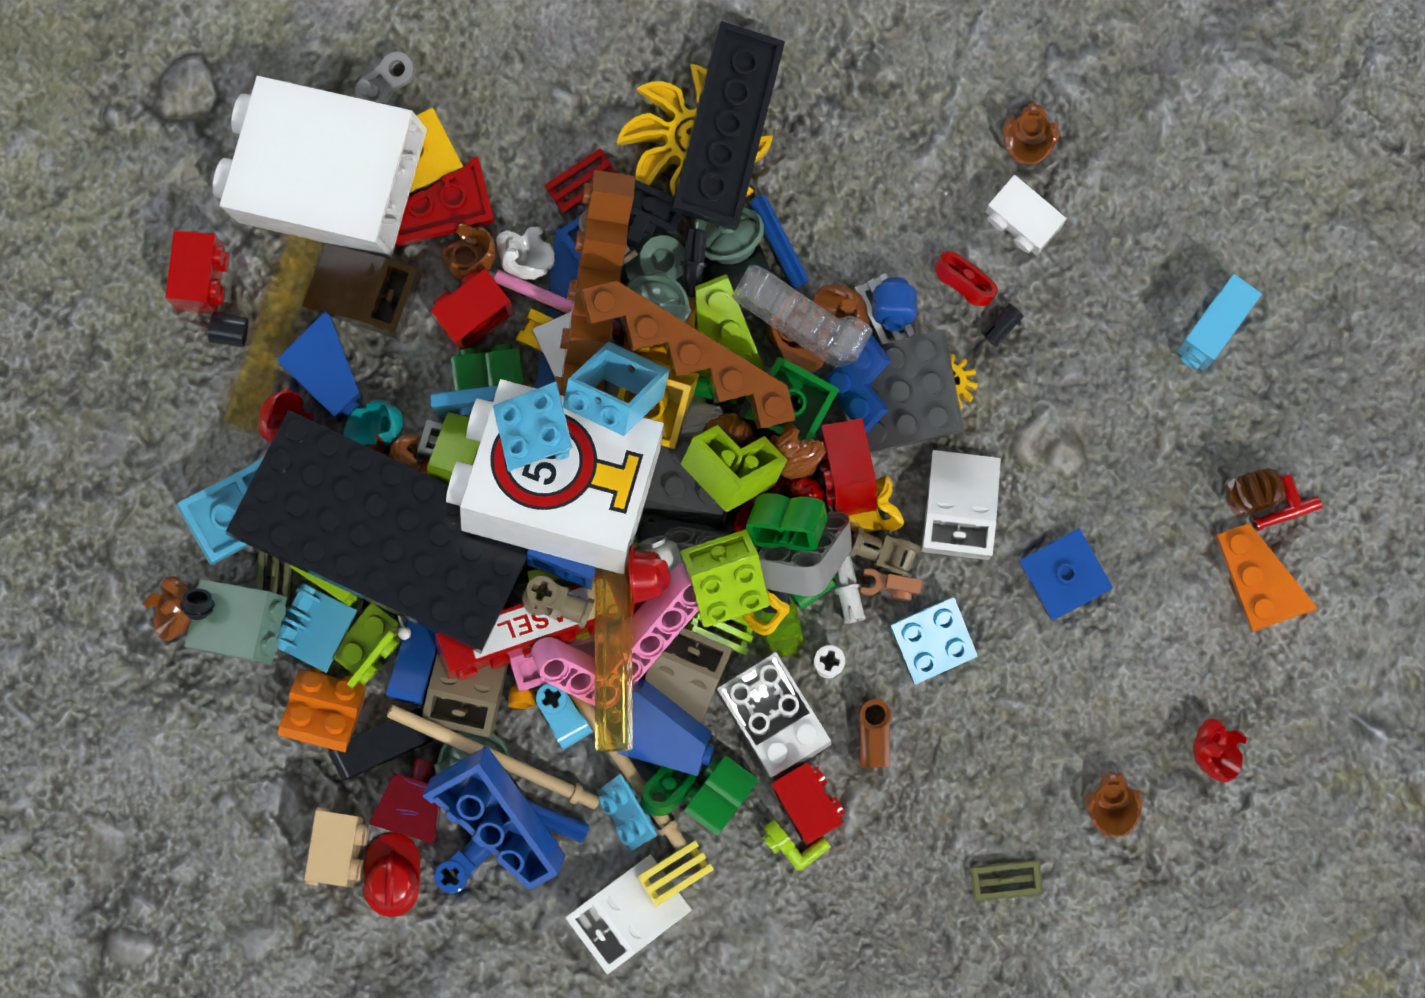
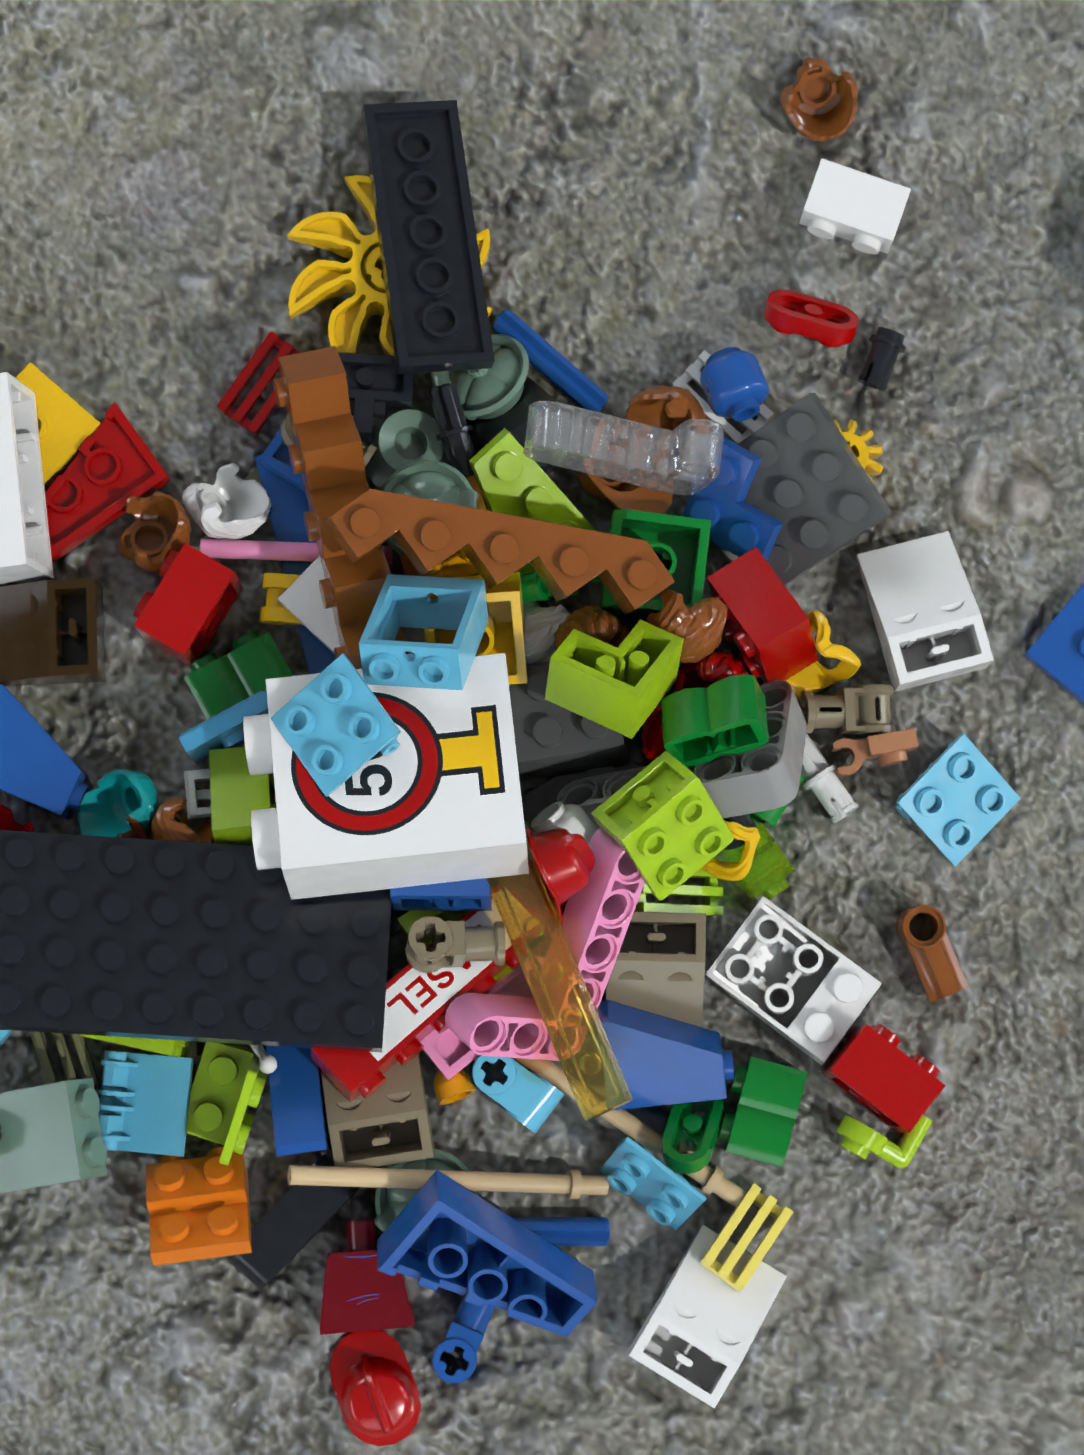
camera: 25 degrees left, 0 degrees up
tan brick [304,807,369,887] -> none
white bush [813,645,845,678] -> none

